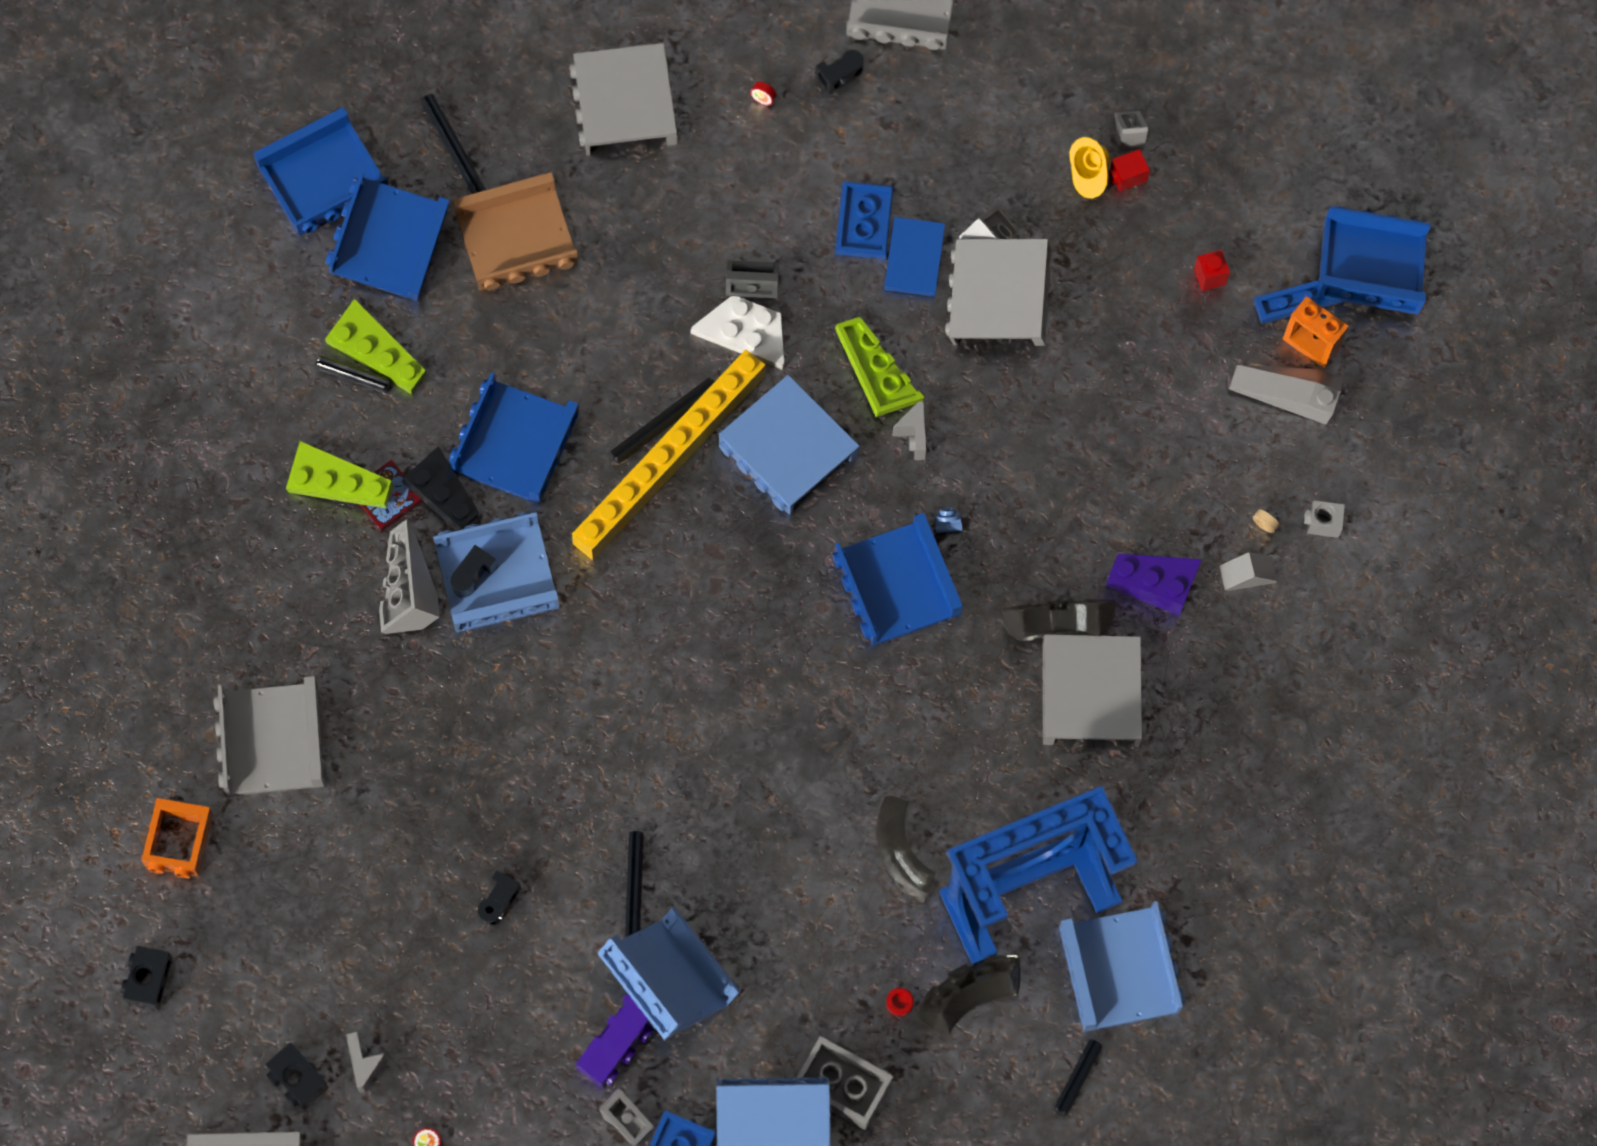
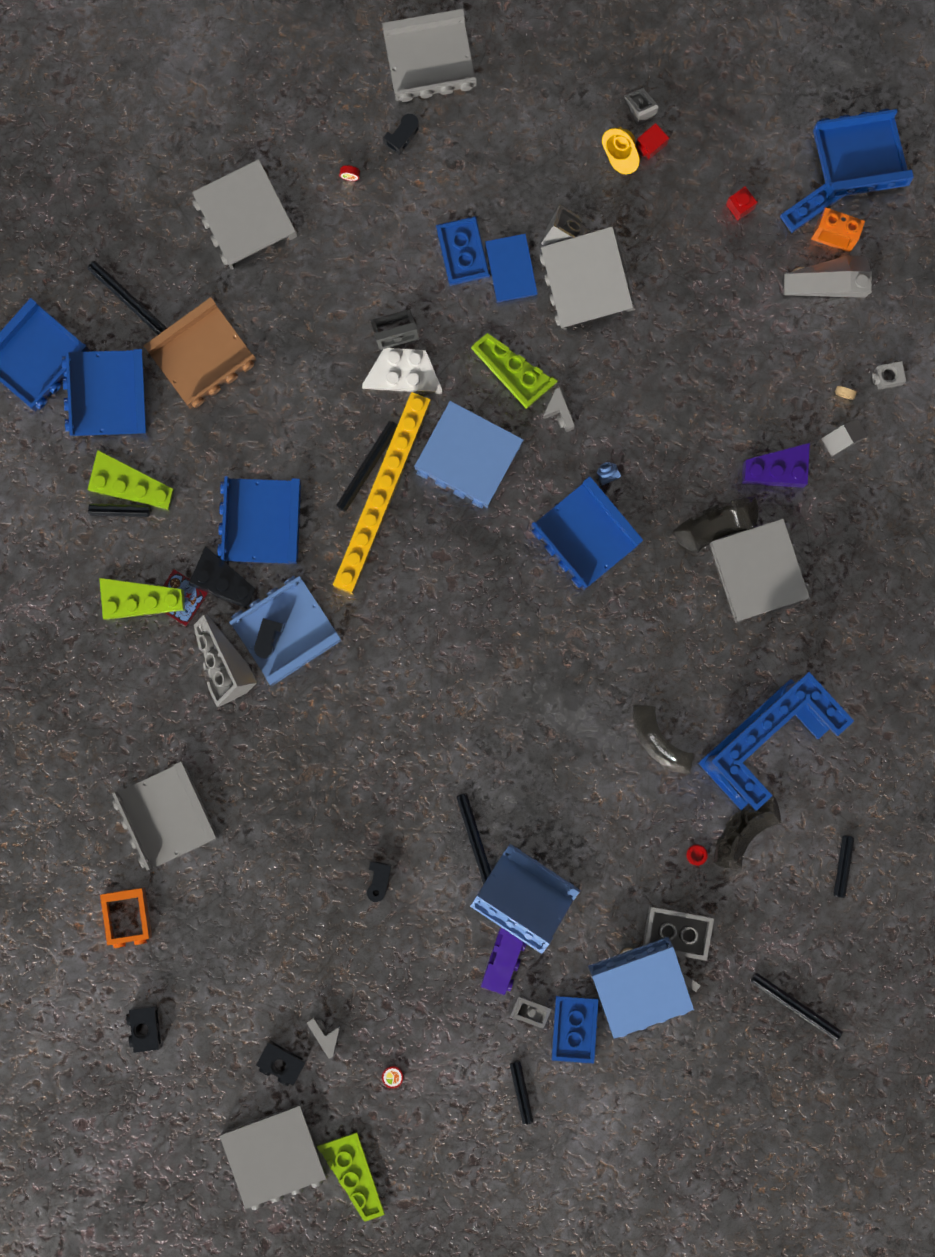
camera: 15 degrees left, 15 degrees up
medium blue panel [1059,902,1186,1032] -> none

